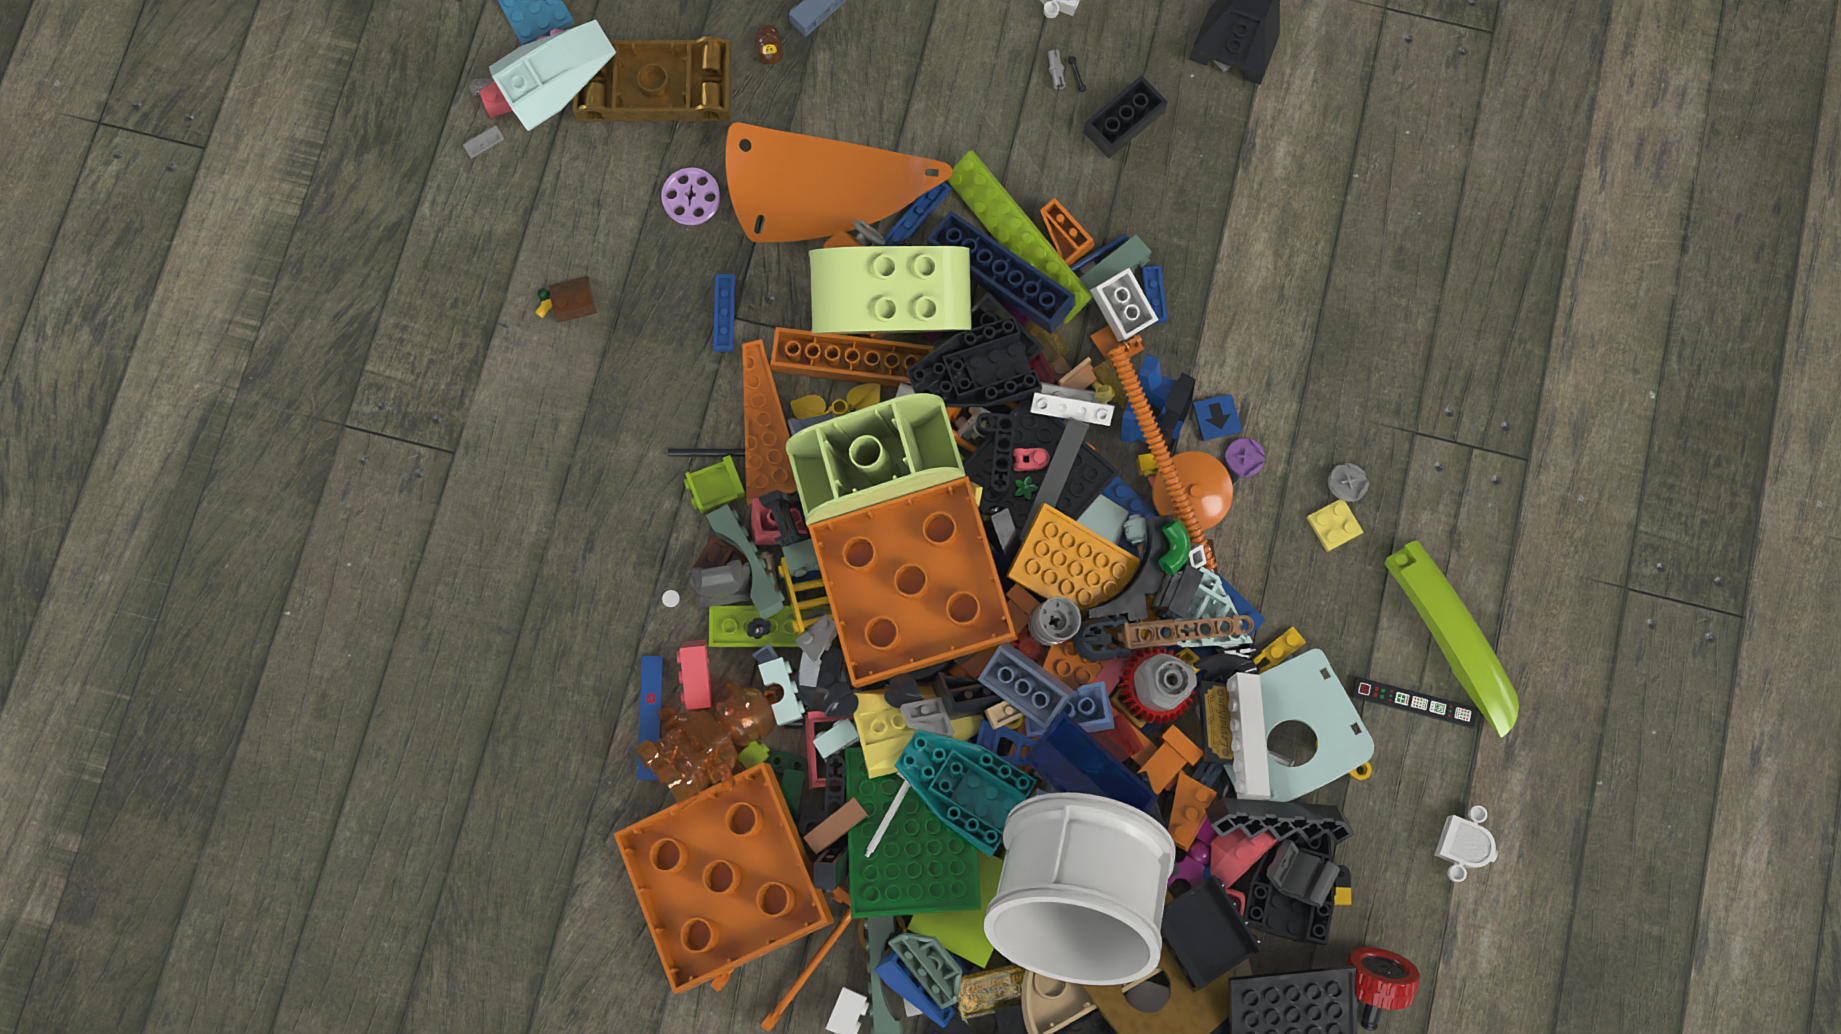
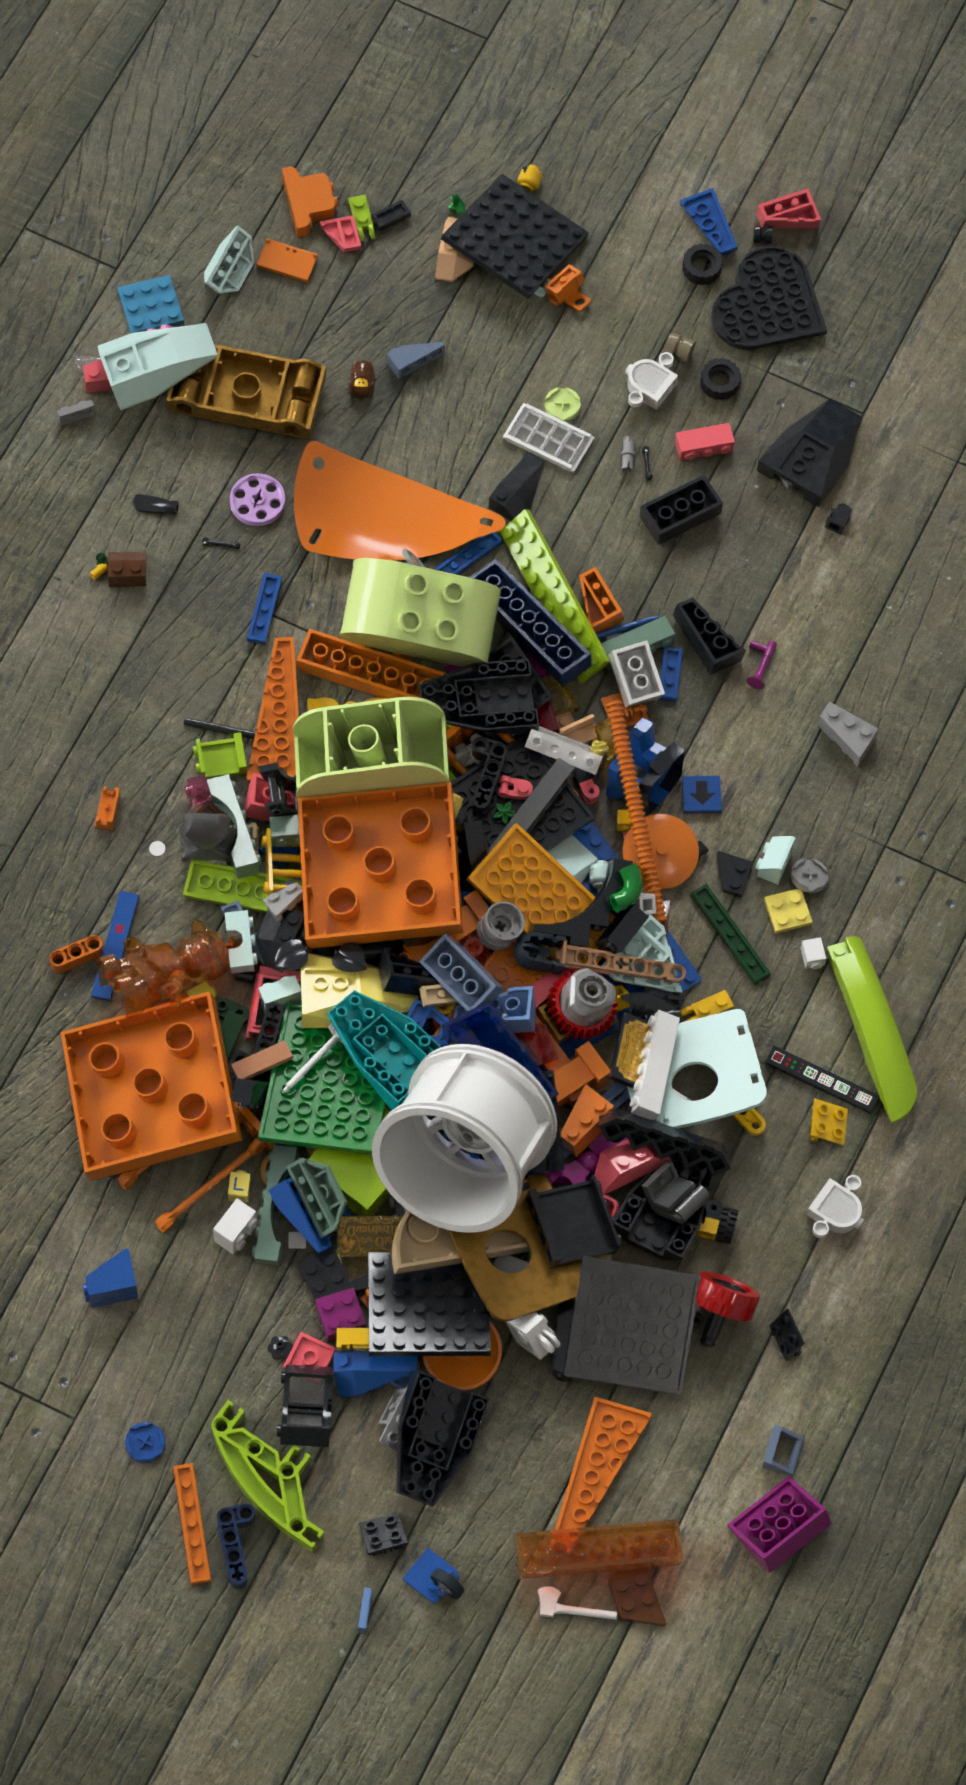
camera: 10 degrees right, 10 degrees down
coral wedge [677,639,712,710] -> none
black plant [747,618,771,639] -> none
light grey wing [900,697,955,737] -> none
medium lavender tile [1224,438,1265,478] -> none
none -> orange beam [49,935,103,973]
none -> orange hinge [94,786,121,831]
none -> black piece [133,494,179,514]
none -> clear pink brick [184,774,211,805]
none -> black hinge [202,537,240,549]
none -> light yellow brick [228,1170,251,1202]
none -> black wedge [488,452,544,521]
none -> clear piece [503,403,594,473]
none -> yellowish green tile [544,387,581,422]
none -> coral leg [573,768,600,804]
none -> black wedge [673,598,746,675]
none -> coral brick [675,423,735,460]
none -> dark green tile [690,883,771,985]
none -> black tyre [715,1206,739,1244]
none -> black wing [717,851,753,898]
none -> magenta piece [746,640,777,689]
none -> light aqua slope [755,836,795,885]
none -> black hinge [769,1308,805,1361]
none -> white brick [800,937,826,970]
none -> yellow hinge [809,1098,848,1146]
none -> light grey wedge [818,702,878,767]
none -> black brick [825,503,853,535]

